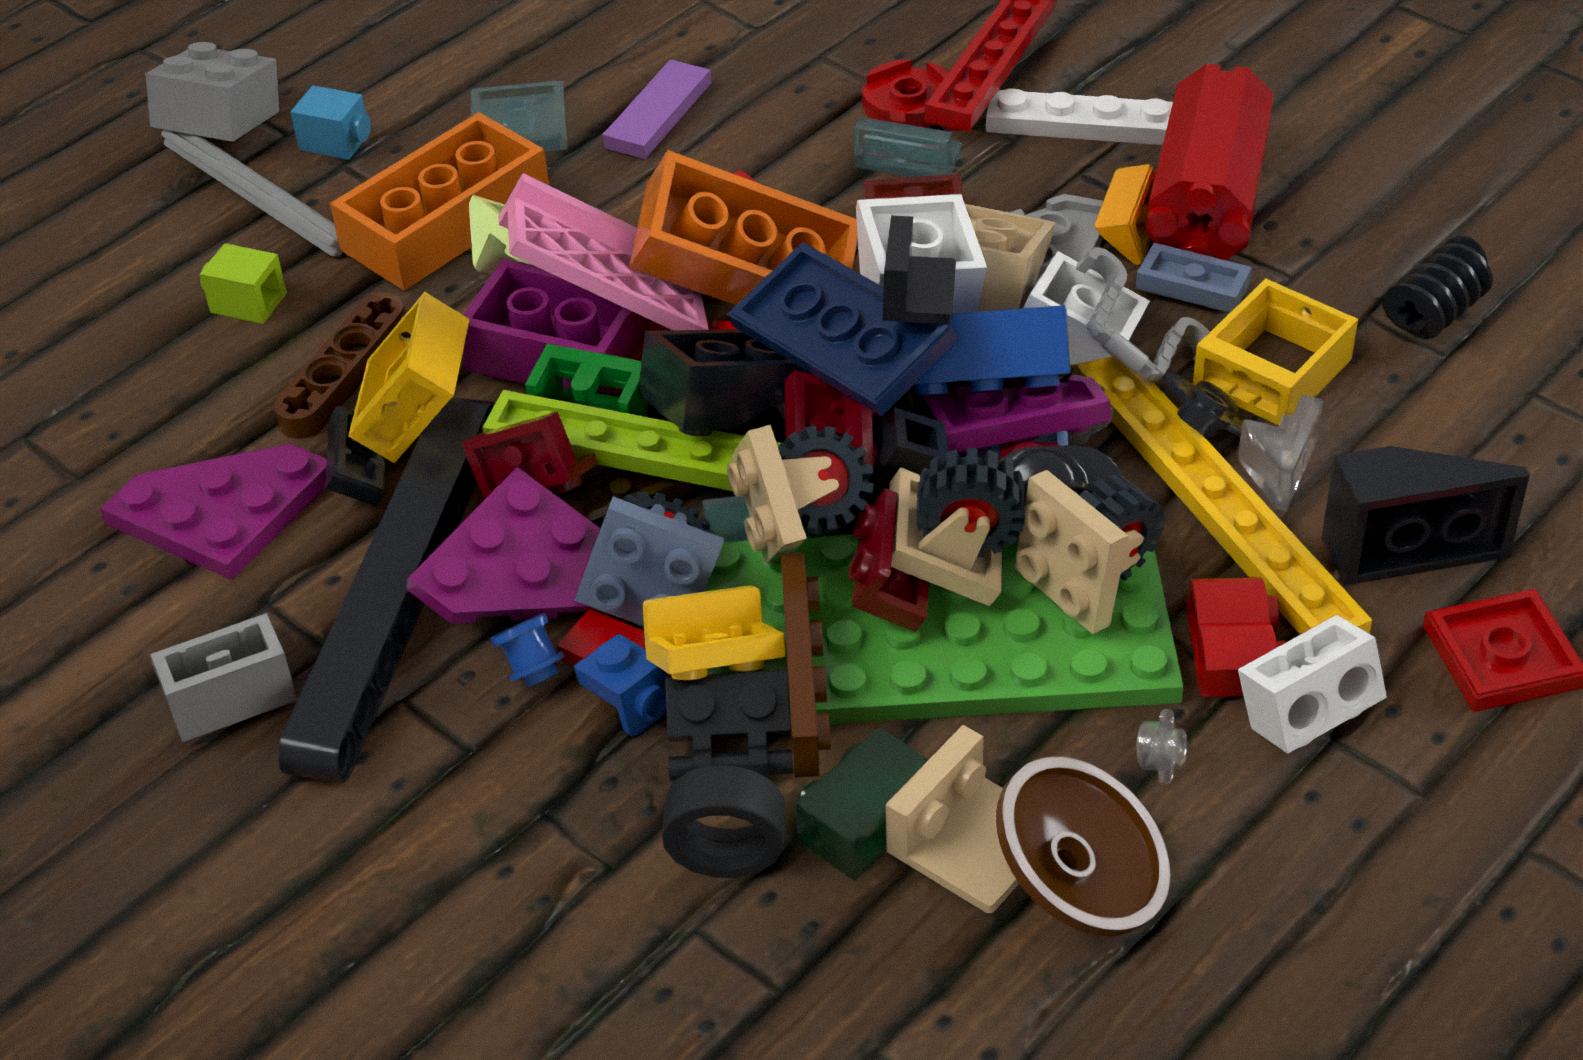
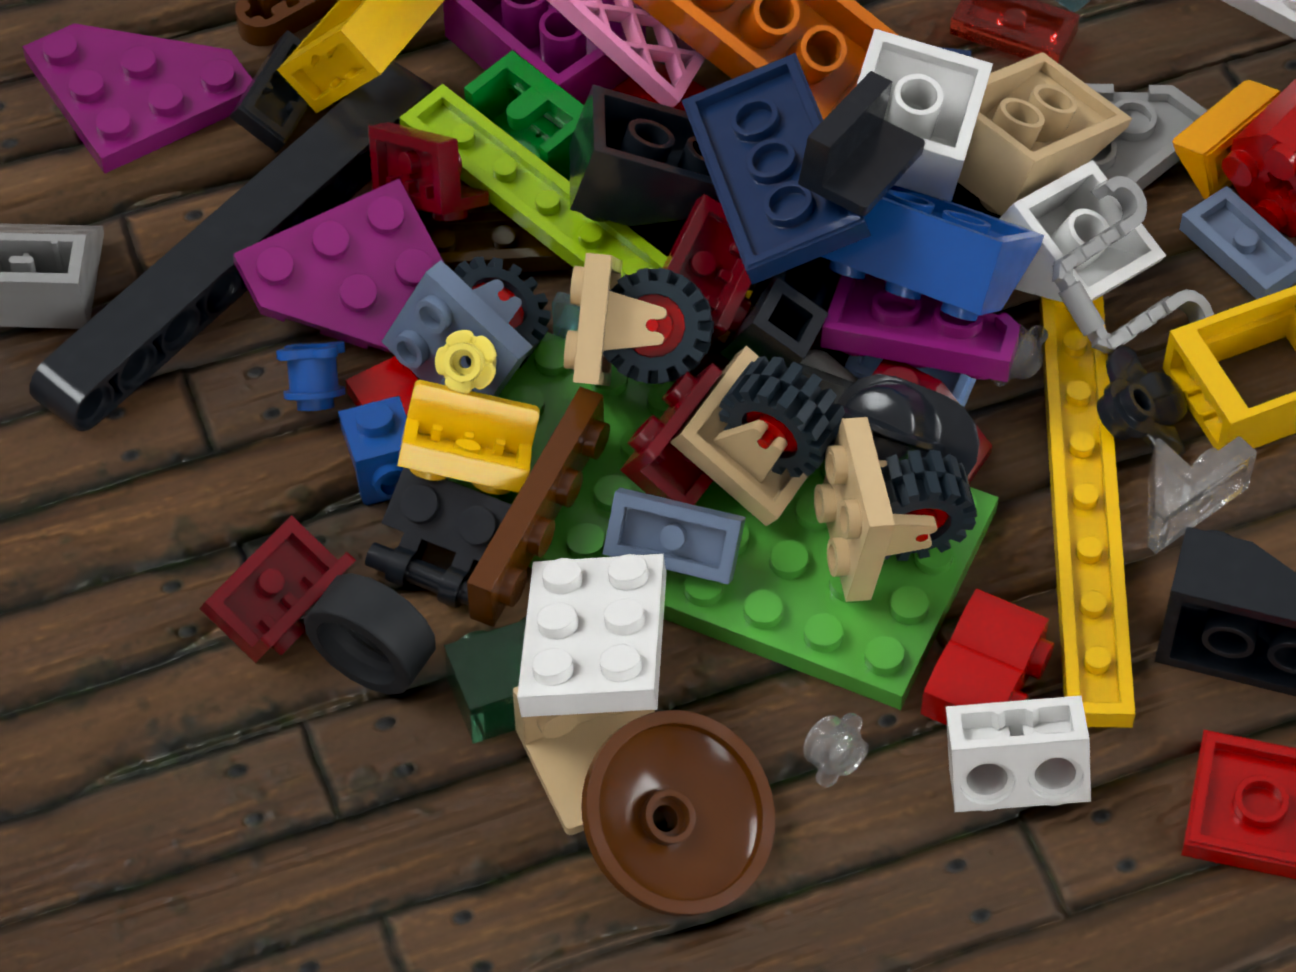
camera: 25 degrees right, 10 degrees up
none -> dark red bracket [199,515,356,663]
none -> light yellow plate [435,330,497,394]
none -> white plate [517,554,667,717]
none -> sand blue plate [603,488,746,584]

